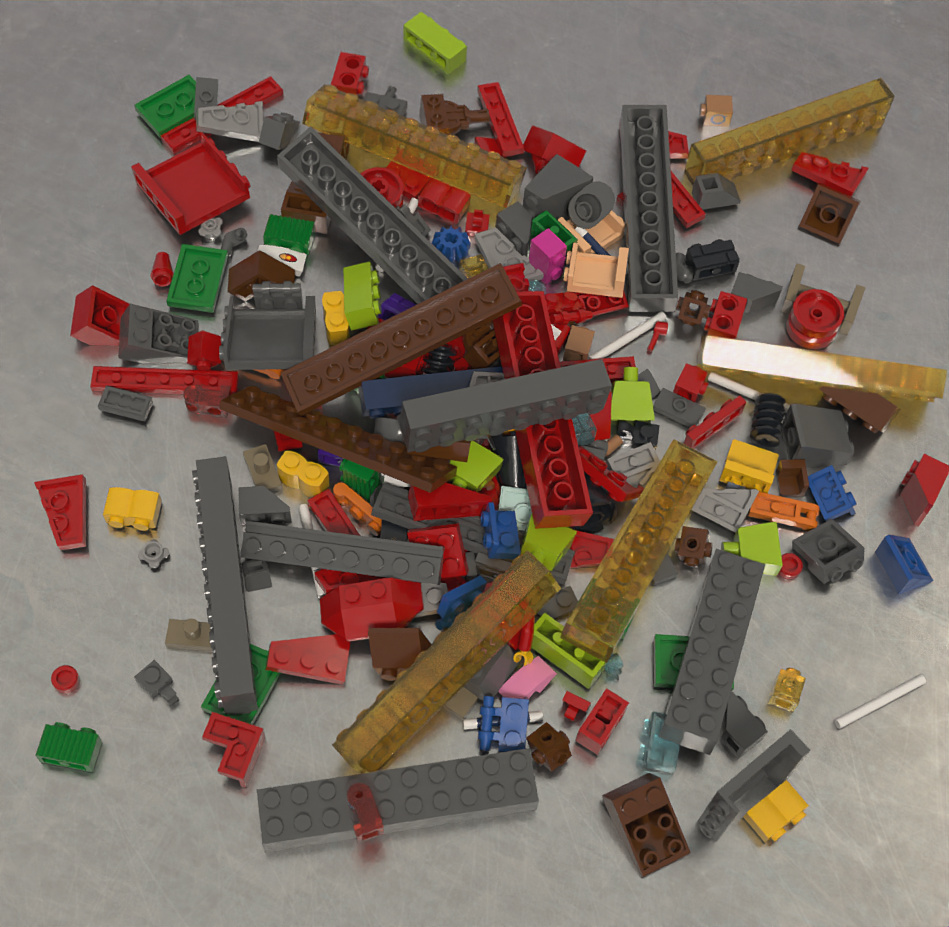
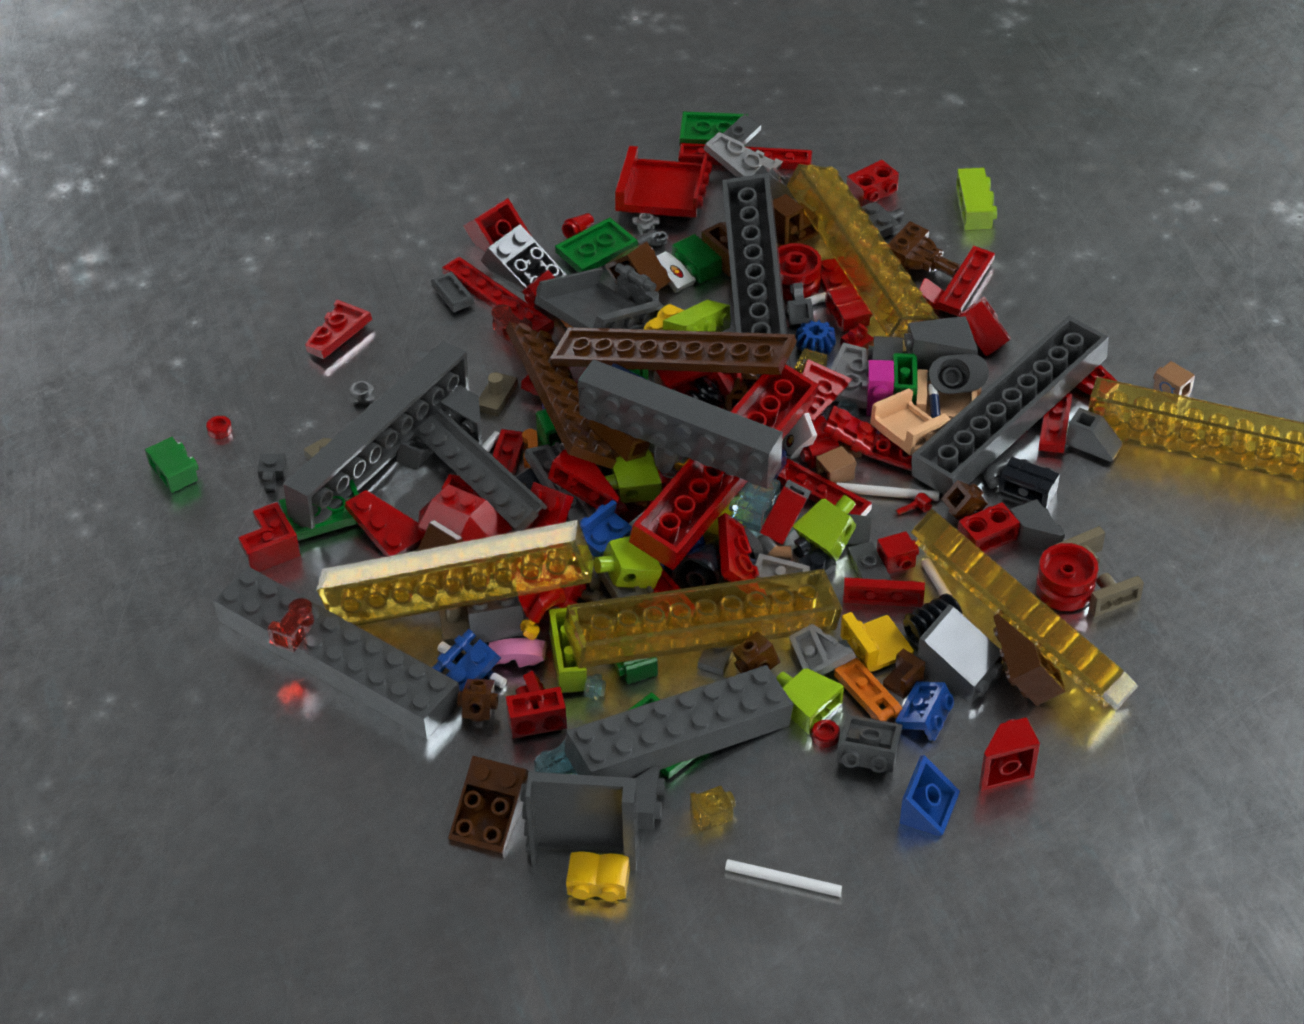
camera: 50 degrees right, 15 degrees down
yellow brick [103,487,162,531] -> none
yellow brick [276,451,330,498] -> none
red wing [791,152,869,196] -> none
reddish brown slope [799,183,861,244] -> none

